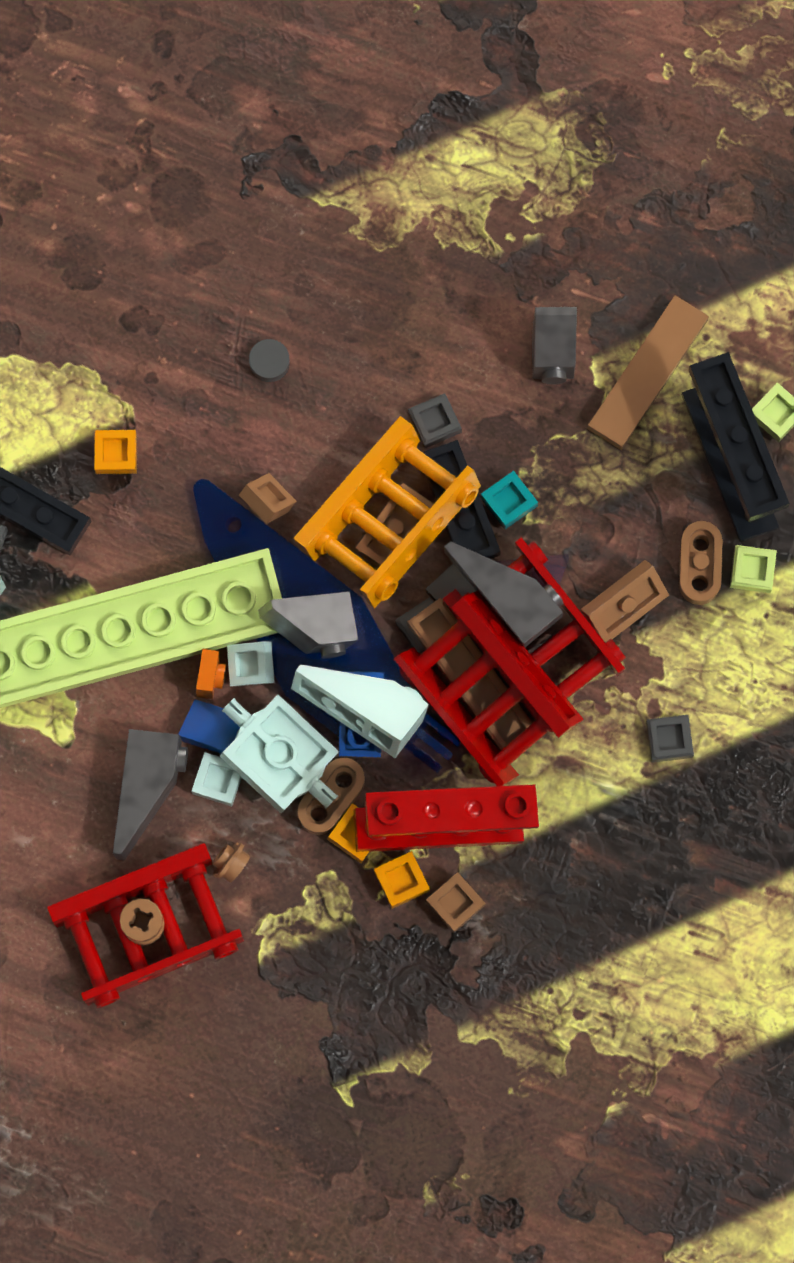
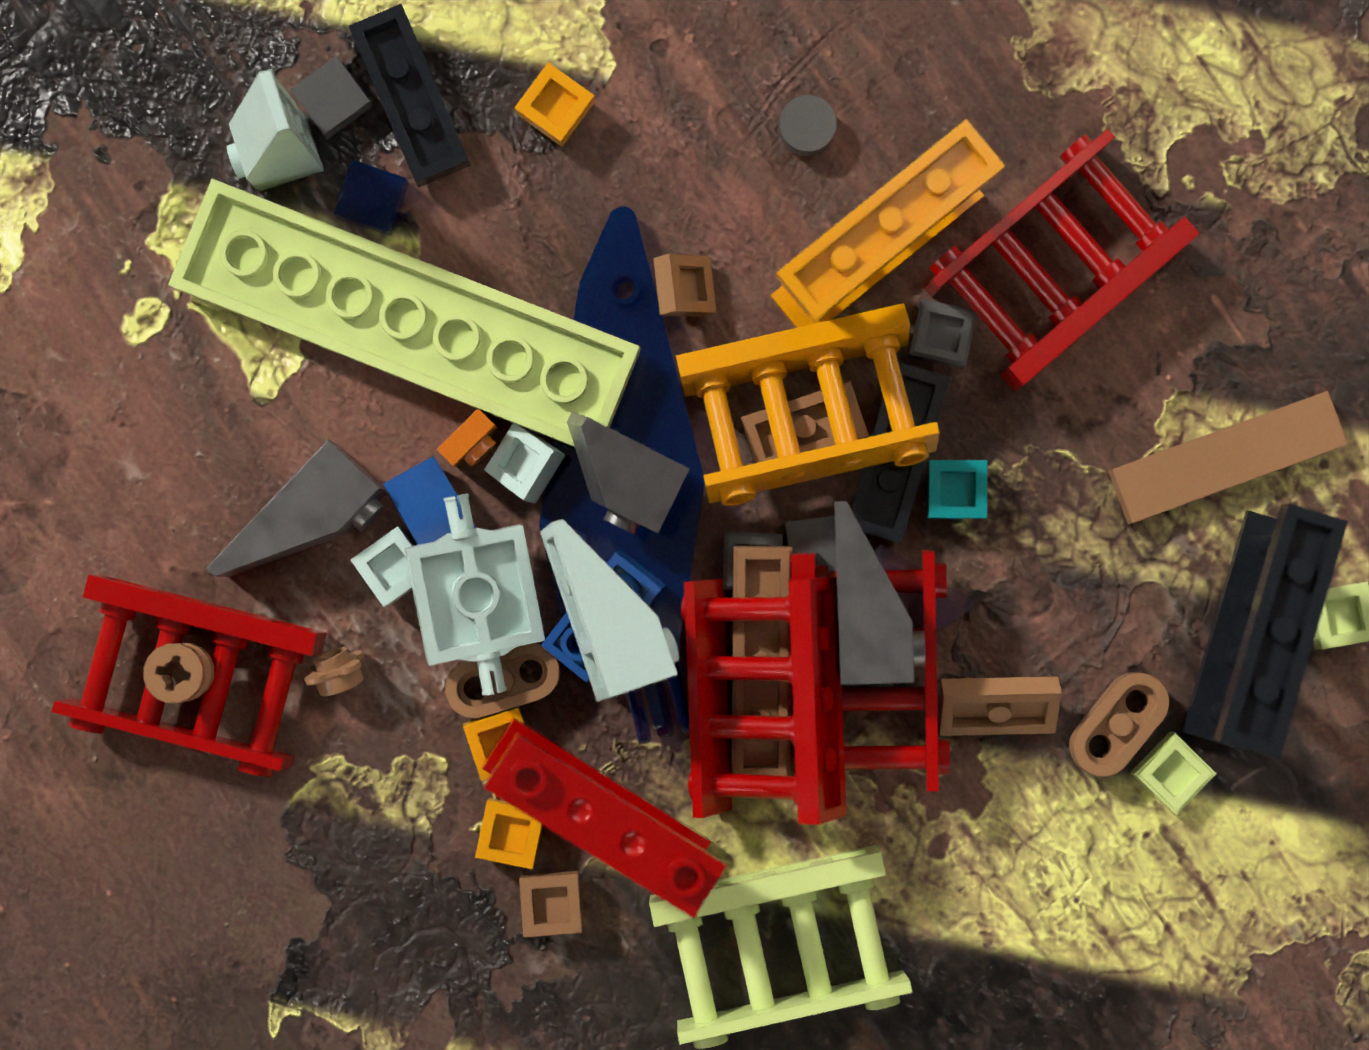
camera: 35 degrees right, 10 degrees up
flat silver slope [532,307,577,384] -> none
dark grey tile [646,715,694,763] -> none
none -> clear blue plate [333,160,409,236]
none -> yellowish green fence [649,845,913,1049]
none -> light orange fence [770,119,1005,328]
none -> red fence [925,129,1200,392]

